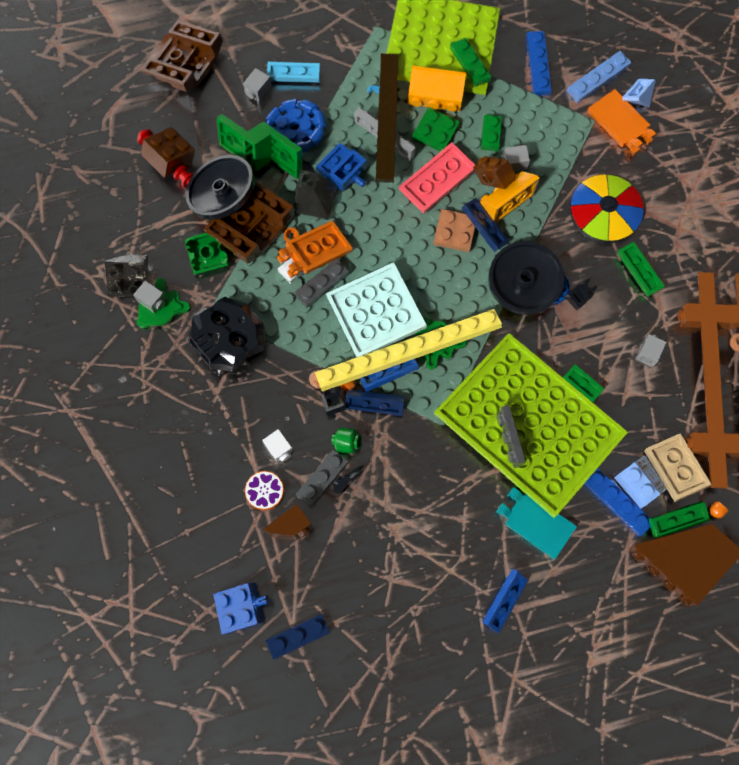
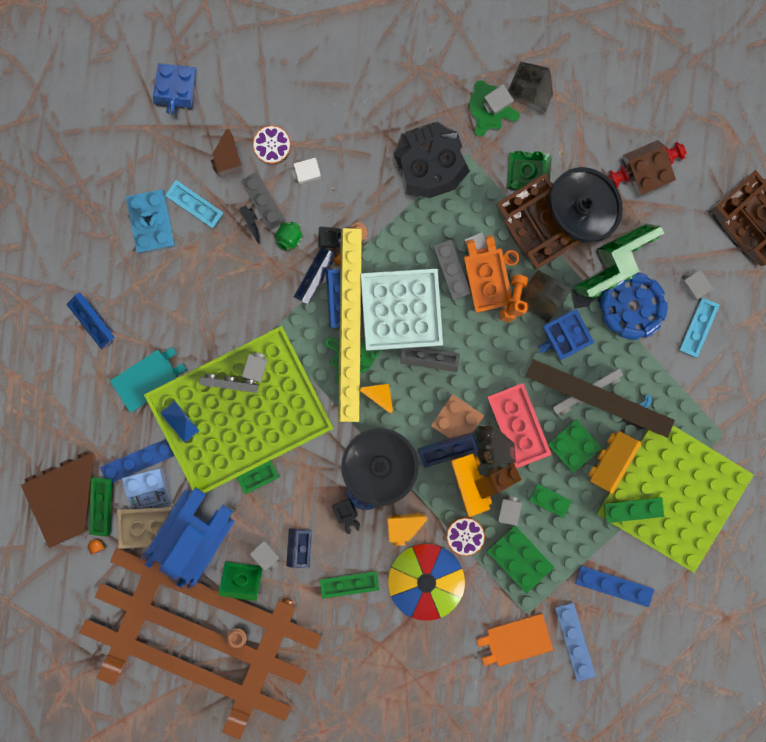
camera: 105 degrees right, 15 degrees up
dark blue plate [265,614,330,660] -> none
light blue slope [622,79,655,107] -> none
none -> dark azure plate [126,189,175,253]
none -> blue piece [141,487,235,589]
none -> blue slope [160,401,200,443]
none -> medium azure plate [165,180,224,228]
none -> green plate [219,562,263,601]
none -> light grey brick [242,351,268,382]
none -> dark blue slope [286,528,312,568]
none -> light orange slope [360,384,393,414]
none -> light orange slope [387,513,427,546]
none -> dark grey plate [400,347,460,372]
none -> tile [446,517,485,556]
none -> clear smoke slope [476,426,516,465]
none -> green plate [487,525,554,594]
none -> orange bar [499,275,528,323]

